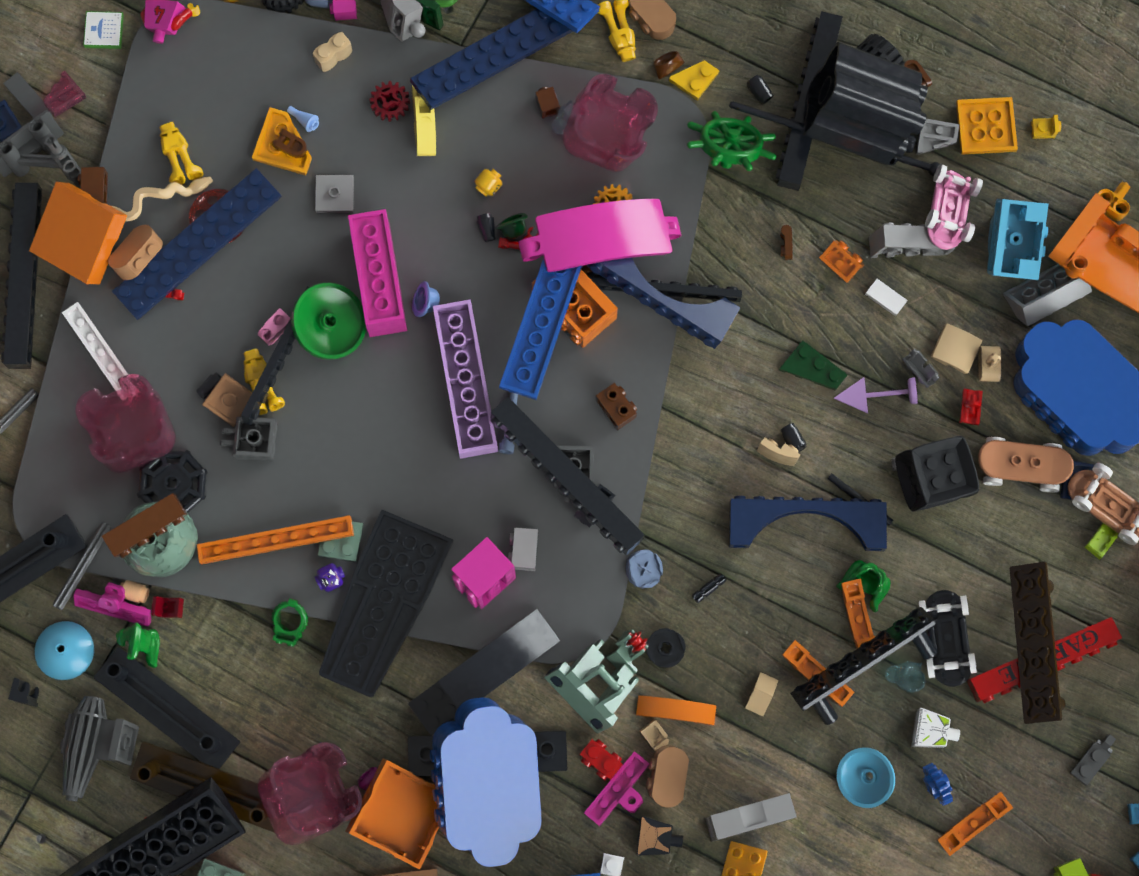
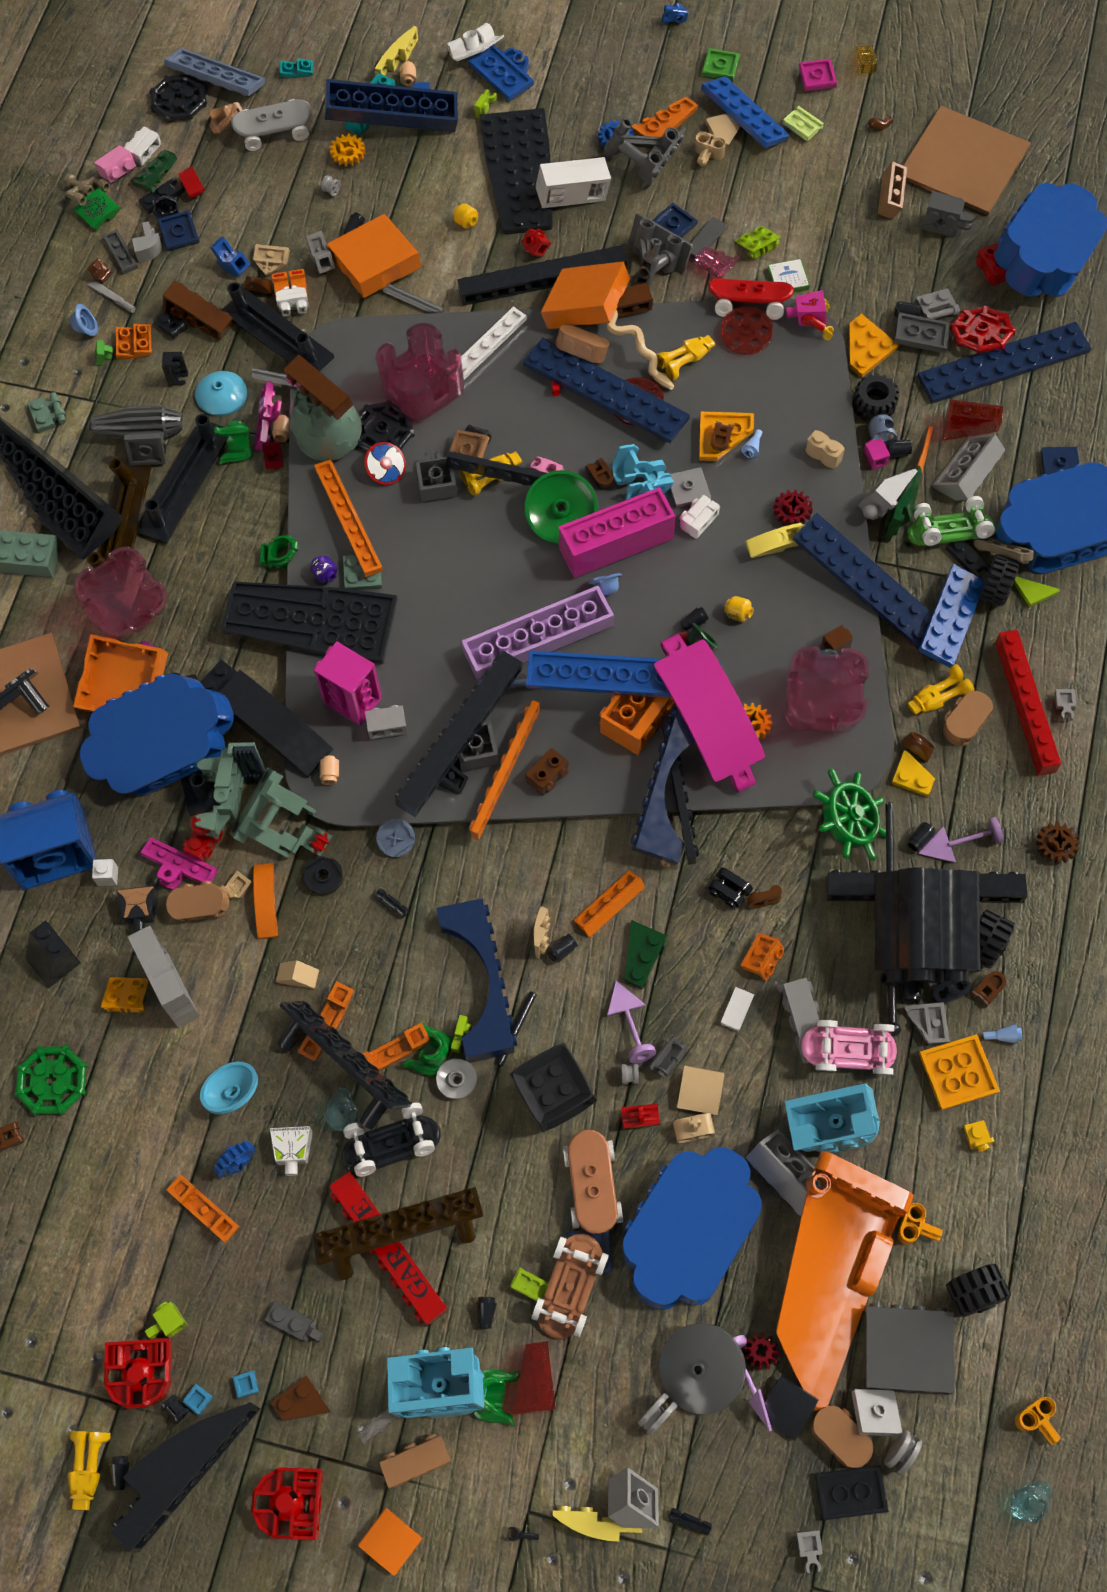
camera: 80 degrees right, 10 degrees down
none -> sand green plate [27,392,66,433]
none -> sand green container [191,742,266,839]
none -> light nougat brick [320,755,339,785]
none -> shield [364,442,406,485]
none -> light grey dish [436,1059,477,1099]
none -> lime plate [451,1015,471,1053]
none -> orange plate [469,700,540,841]
none -> black cone [476,1297,497,1329]
none -> orange slope [573,870,645,937]
none -> reddish brown plate [585,458,613,488]
none -> medium azure piece [611,444,674,500]
none -> light grey wheel [621,1064,639,1085]
none -> white brick [680,495,720,539]
none -> black brick [707,867,753,909]
none -> red piece [708,278,794,320]
none -> clear red wedge [720,307,773,354]
none -> lime hinge [735,226,781,259]
none -> lavender piece [918,817,1003,863]
none -> light blue cone [983,1024,1022,1044]

